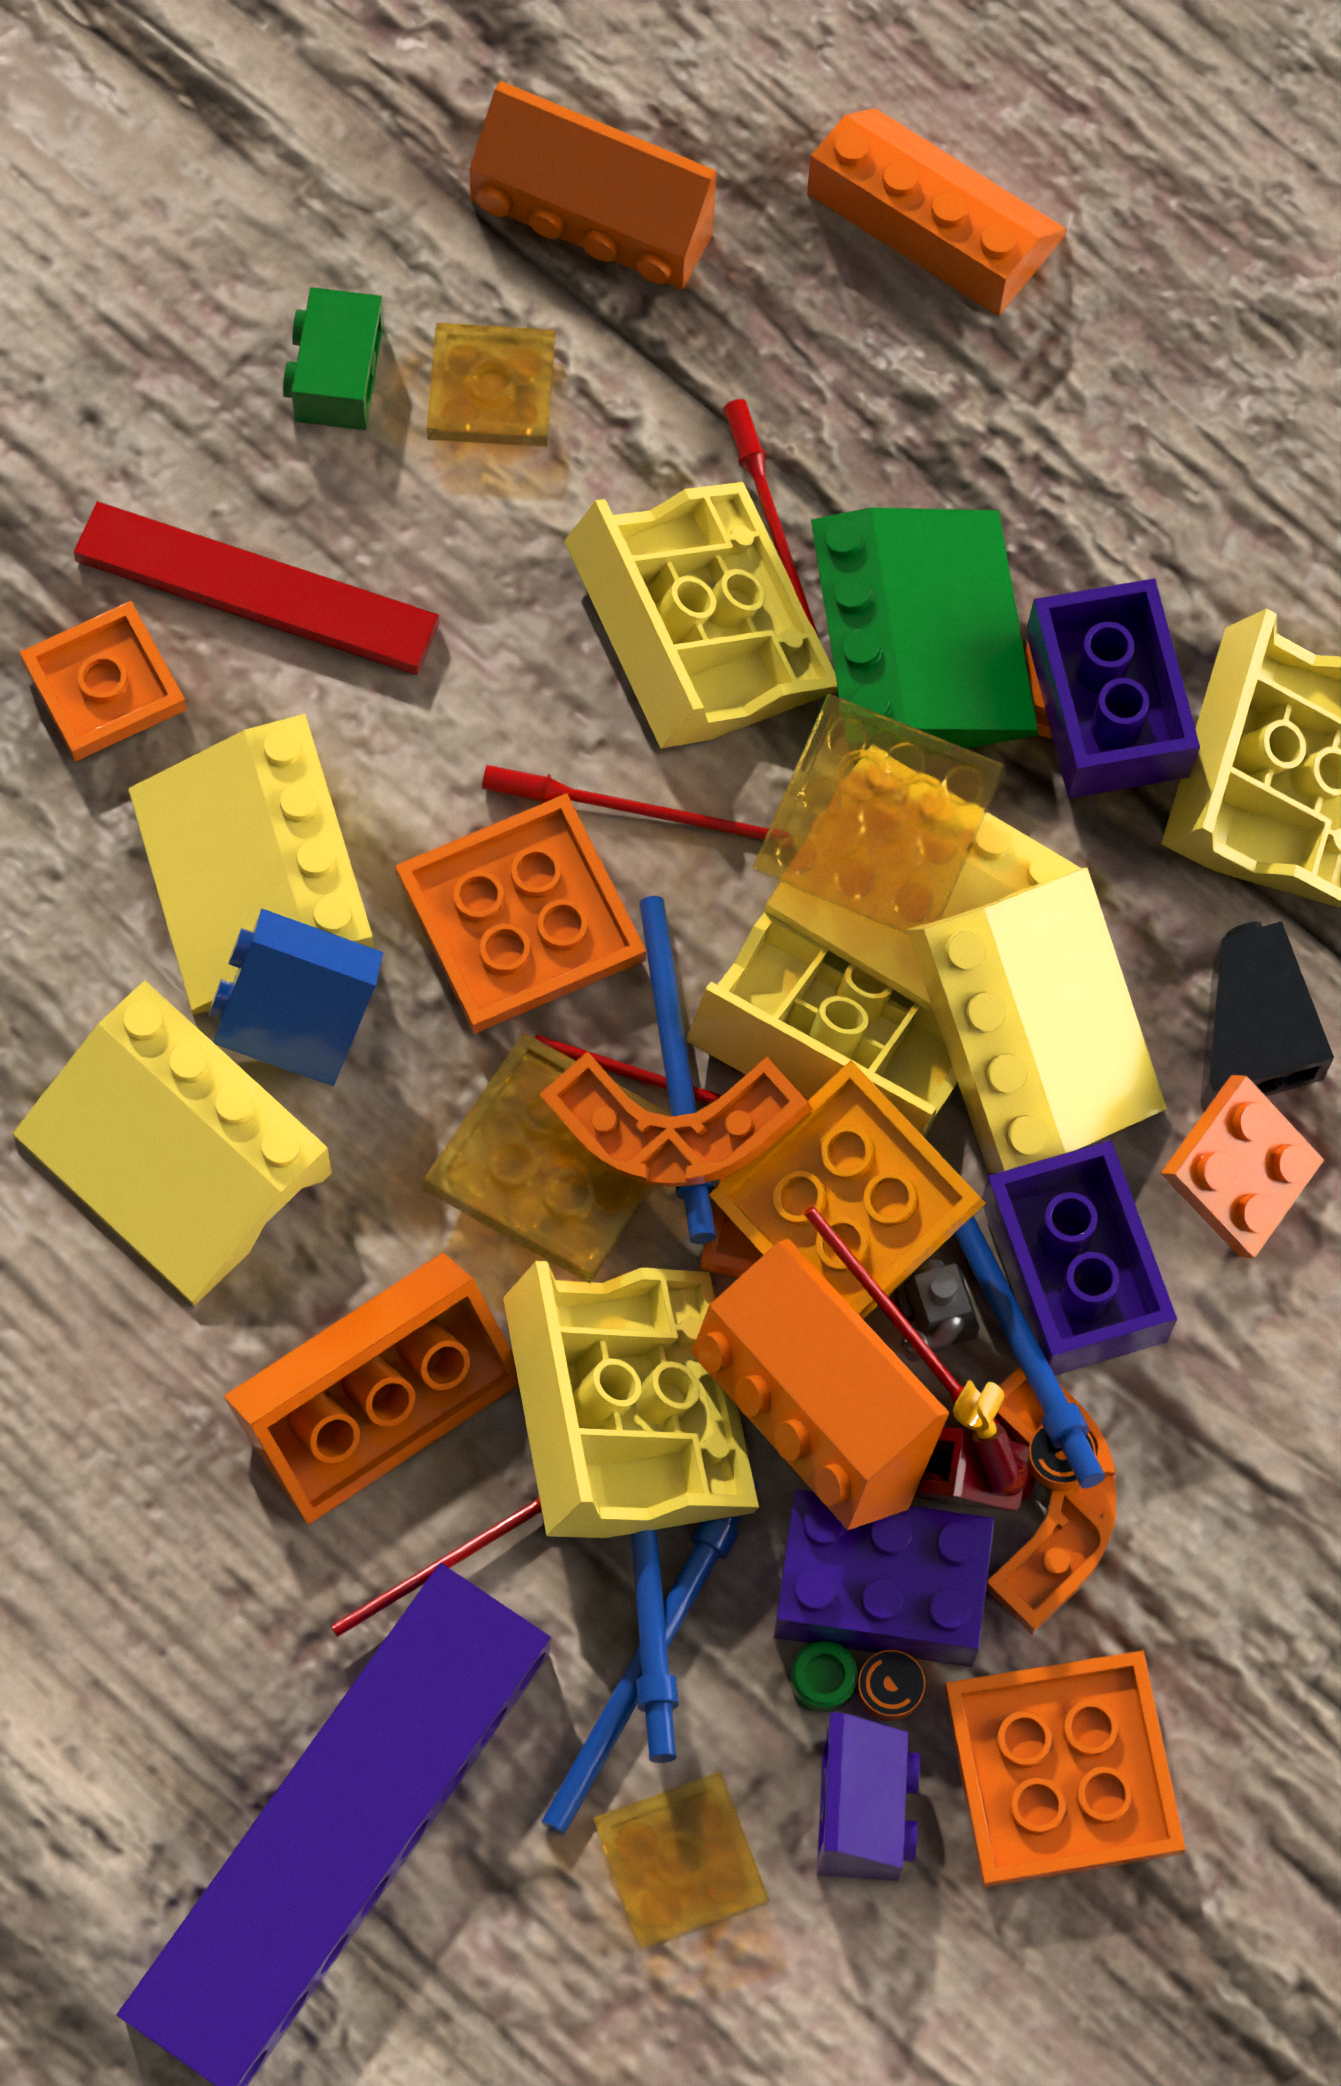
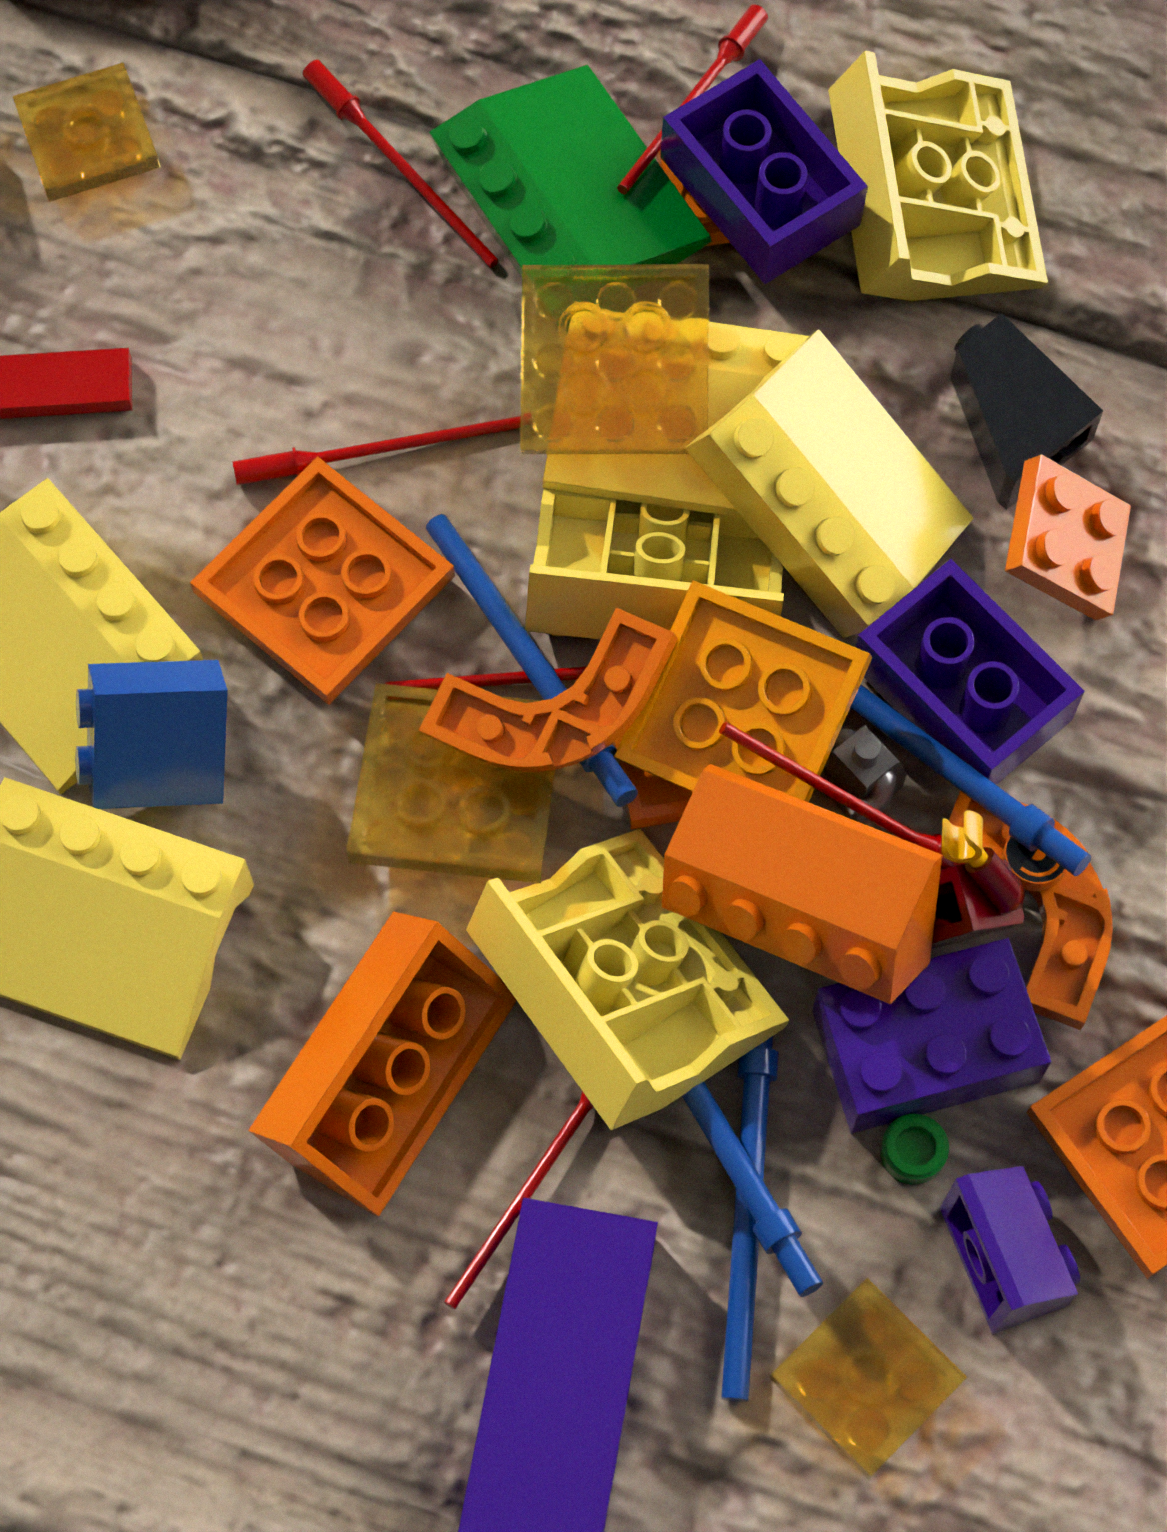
camera: 20 degrees left, 0 degrees up
light yellow piece [564,482,838,749] -> none
black tile [857,1650,925,1721] -> none
none -> red piece [617,4,768,195]

